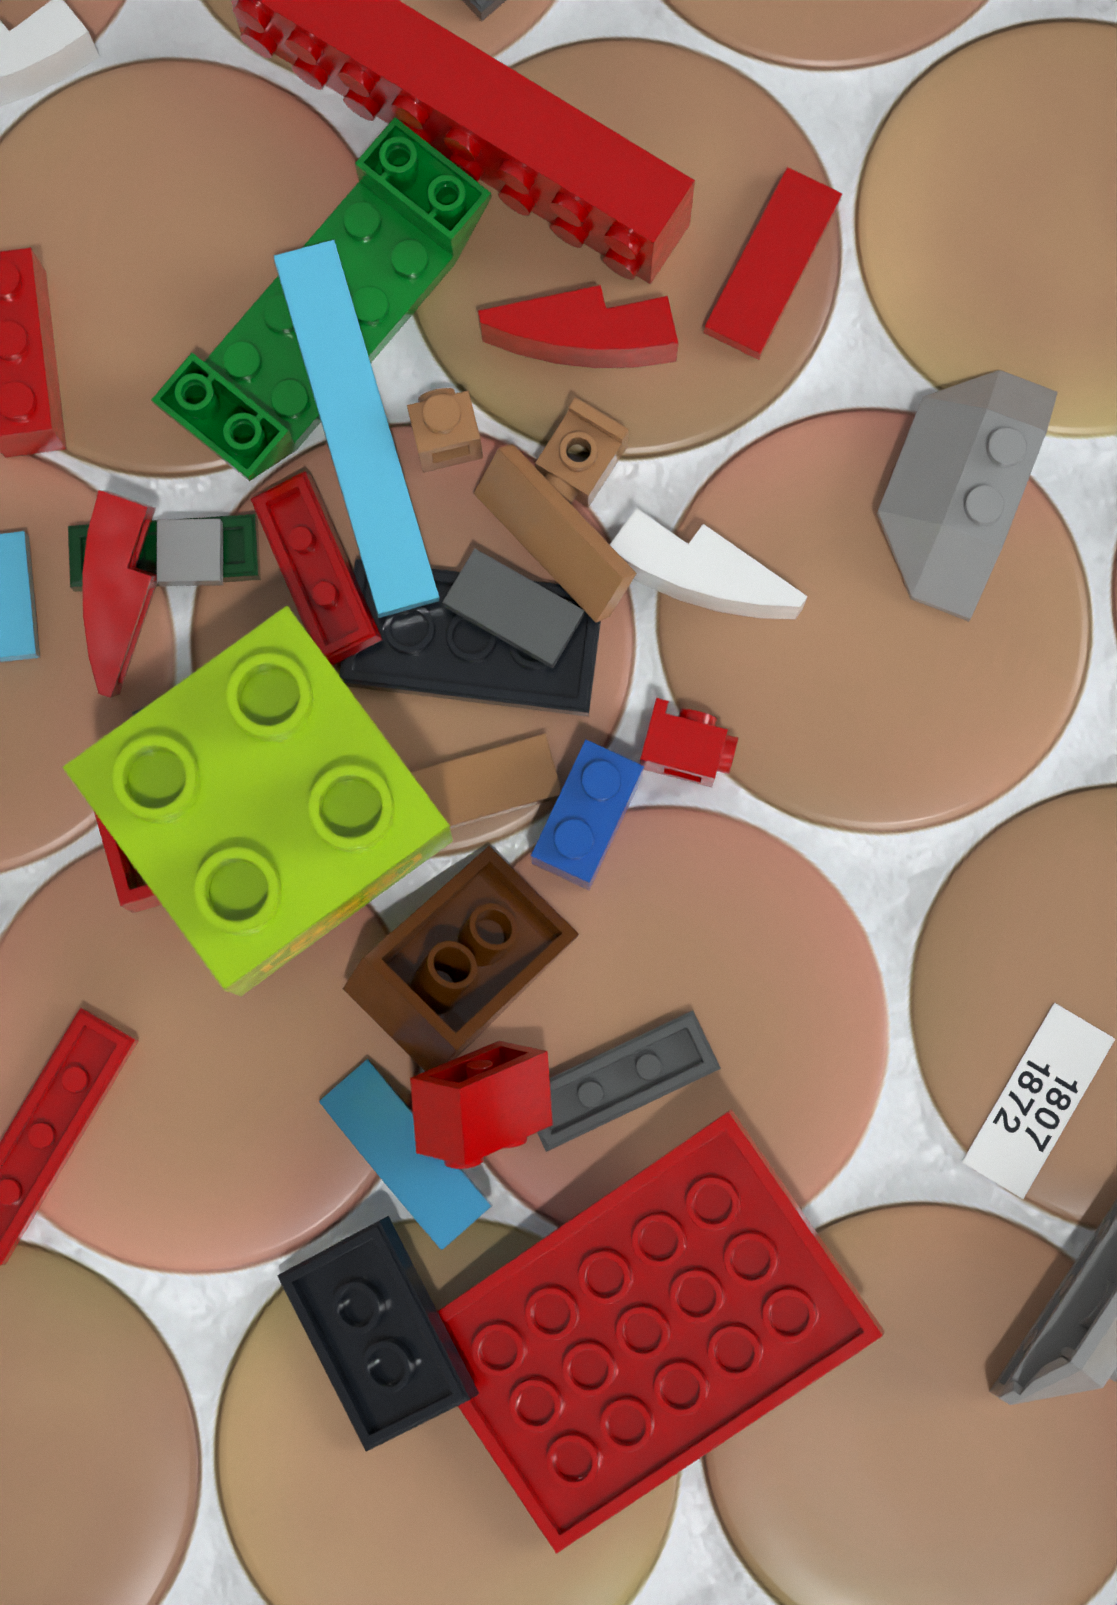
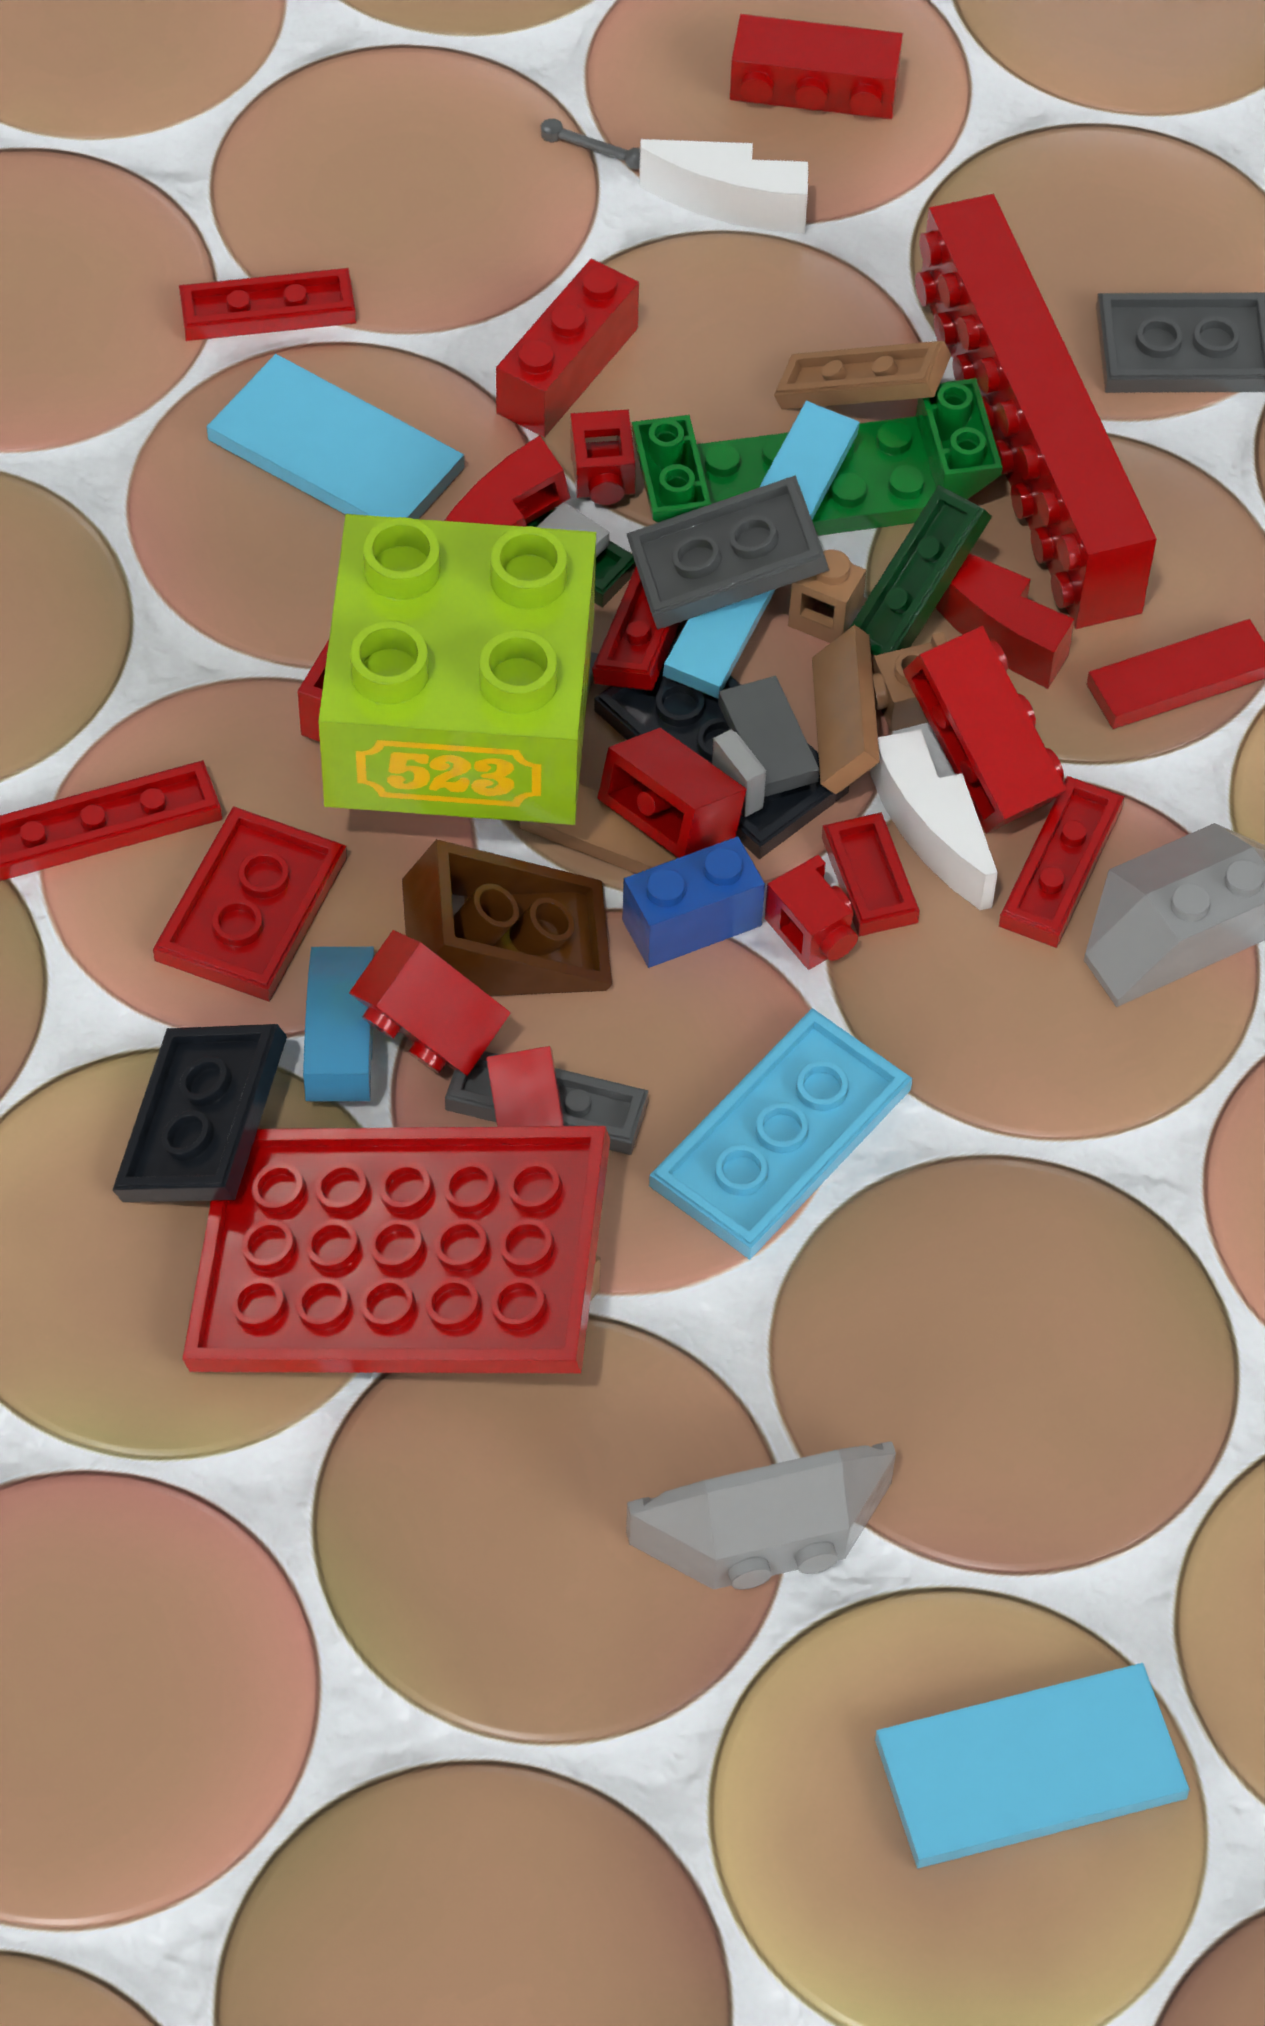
camera: 35 degrees right, 25 degrees down
white sticker [962,1003,1115,1199] -> none
none -> red tile [153,806,347,1002]
none -> red tile [486,1046,564,1127]
none -> red brick [570,409,636,505]
none -> red brick [597,728,747,858]
none -> dark grey tile [626,475,829,630]
none -> medium azure tile [649,1008,913,1260]
none -> light grey tile [712,729,766,817]
none -> medium nougat tile [774,341,951,409]
none -> red tile [822,812,920,937]
none -> dark green tile [849,485,992,657]
none -> red brick [903,625,1067,834]
none -> red tile [998,776,1125,948]

